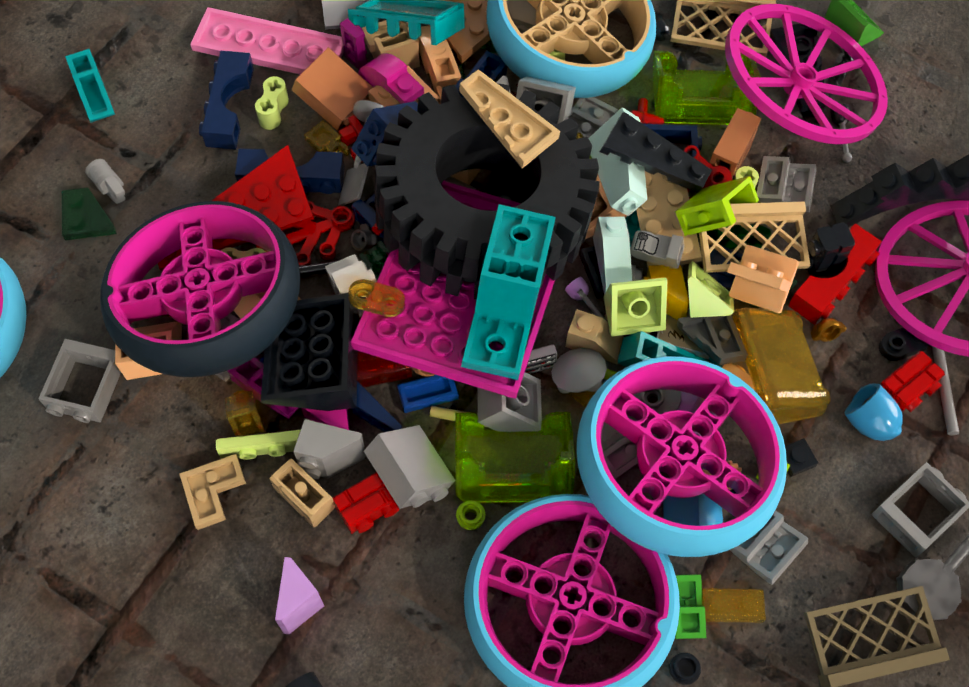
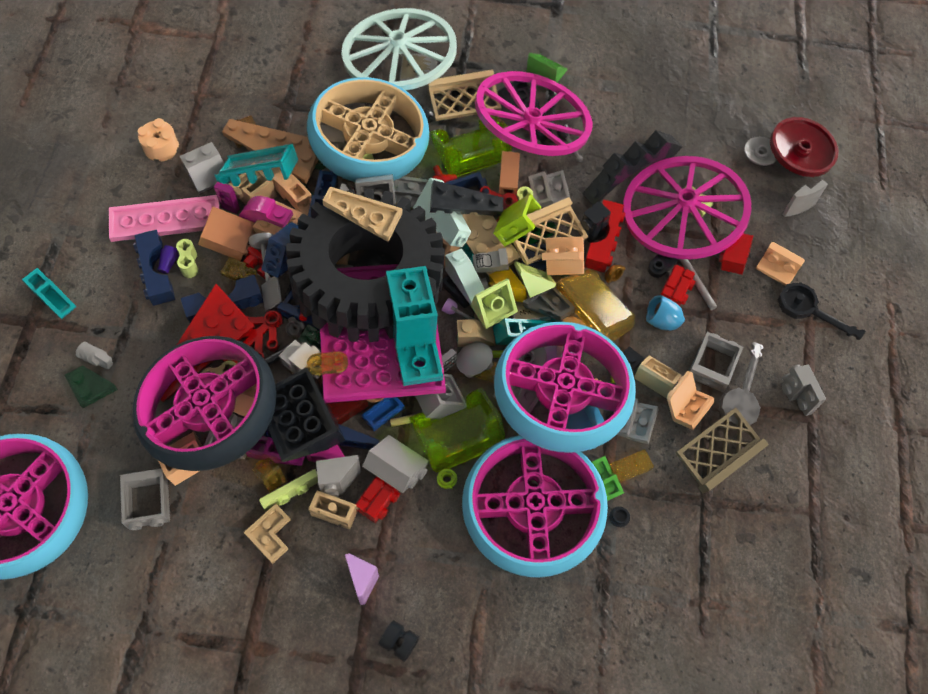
camera: 25 degrees left, 0 degrees up
none -> dark purple cone [157,245,179,274]
none -> tan slope [634,355,682,398]
none -> light nougat bracket [667,371,714,430]

